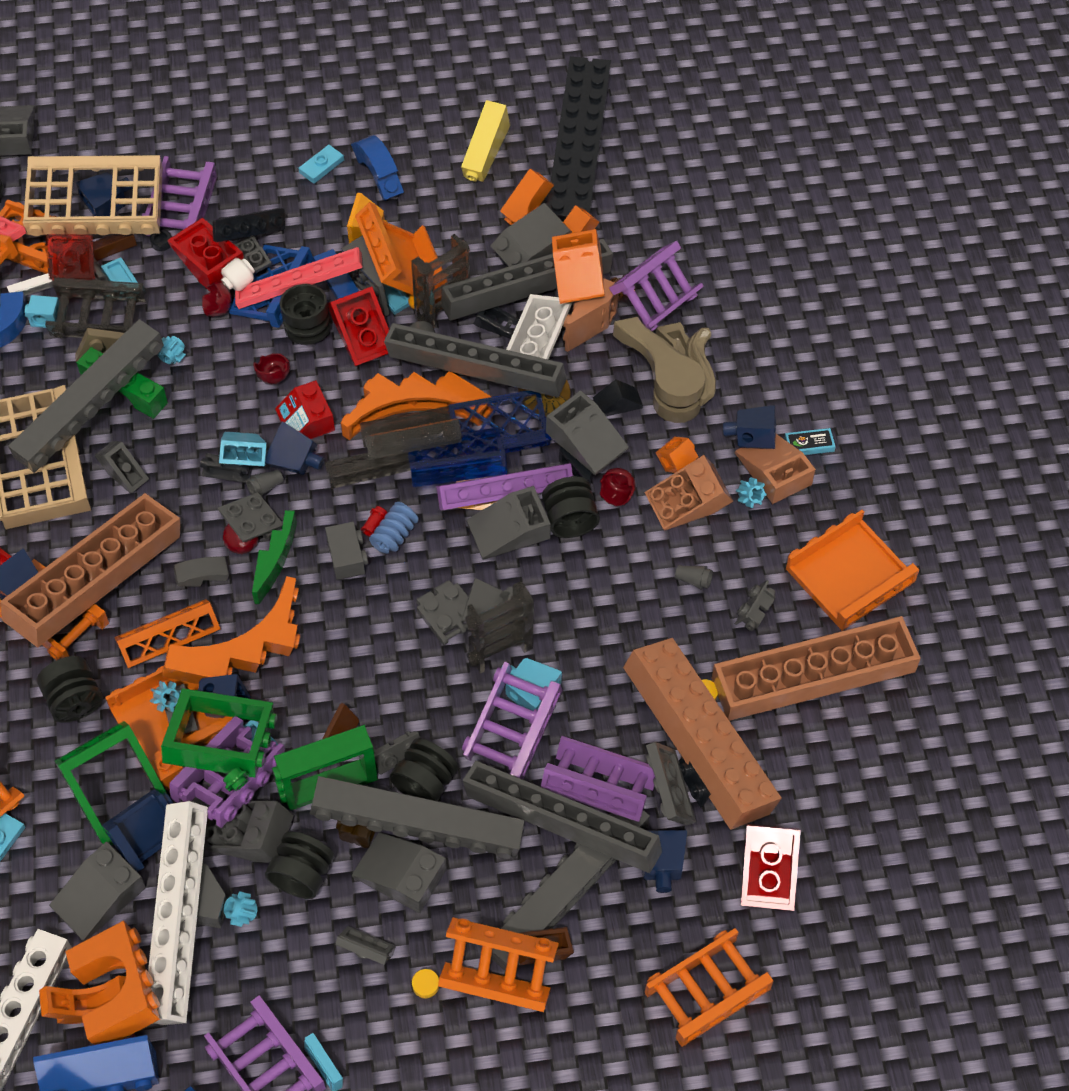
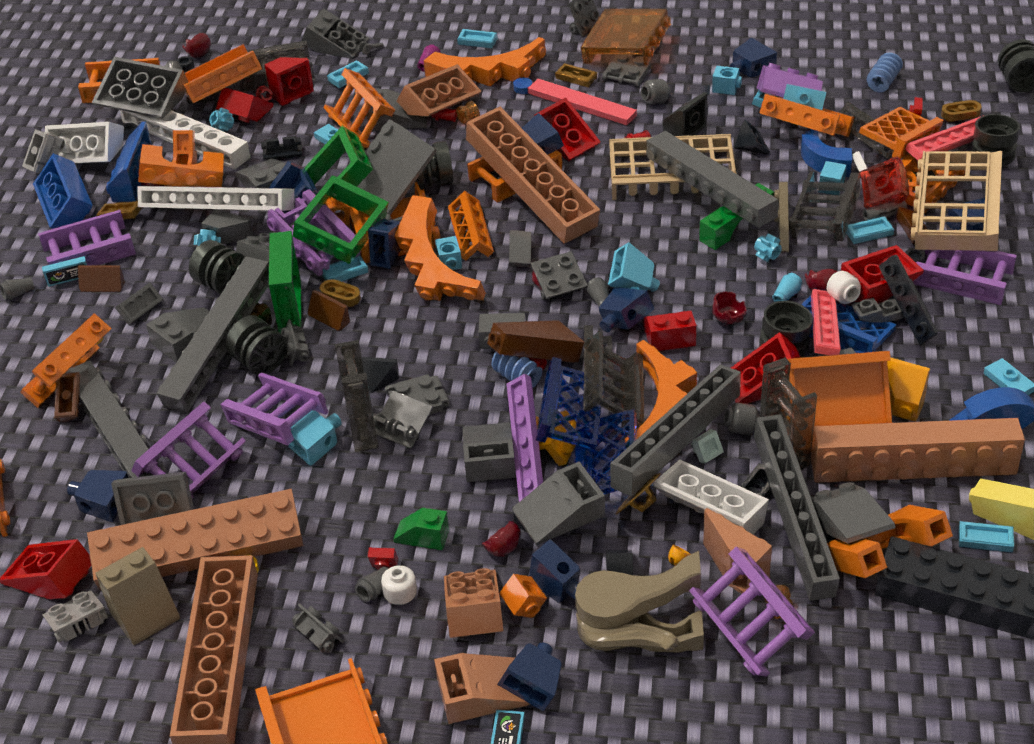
camera: 110 degrees right, 15 degrees down
dark grey slope [94,441,149,493] -> none
medium azure gear [150,681,181,712] -> none
green plate [223,767,249,792] -> none
green slope [252,510,297,604] -> none
dark grey brick [462,760,662,873] -> none
pearl dark grey wheel [542,476,600,538] -> none
orange slope [552,229,605,304] -> none
medium azure gear [736,477,767,508] -> none
none -> light grey hinge [42,590,108,643]
none -> reddish brown slope [78,265,125,292]
none -> dark tan slope [95,547,181,645]
none -> pearl gold plate [96,201,143,220]
none -> black hinge [261,136,303,160]
none -> pearl gold plate [320,279,361,307]
none -> black slope [351,356,400,393]
none -> dark grey slope [357,119,437,215]
none -> red plate [368,547,398,569]
none -> white head [381,566,417,605]
none -> green slope [393,507,449,551]
none -> medium azure brick [435,236,462,270]
none -> reddish brown slope [487,320,585,362]
none -> dark blue torso [529,539,581,603]
none -> light orange hinge [668,545,691,566]
none -> medium azure cone [772,273,803,302]
none -> nougat brick [811,418,1025,483]
none -> medium azure tile [959,521,1014,552]

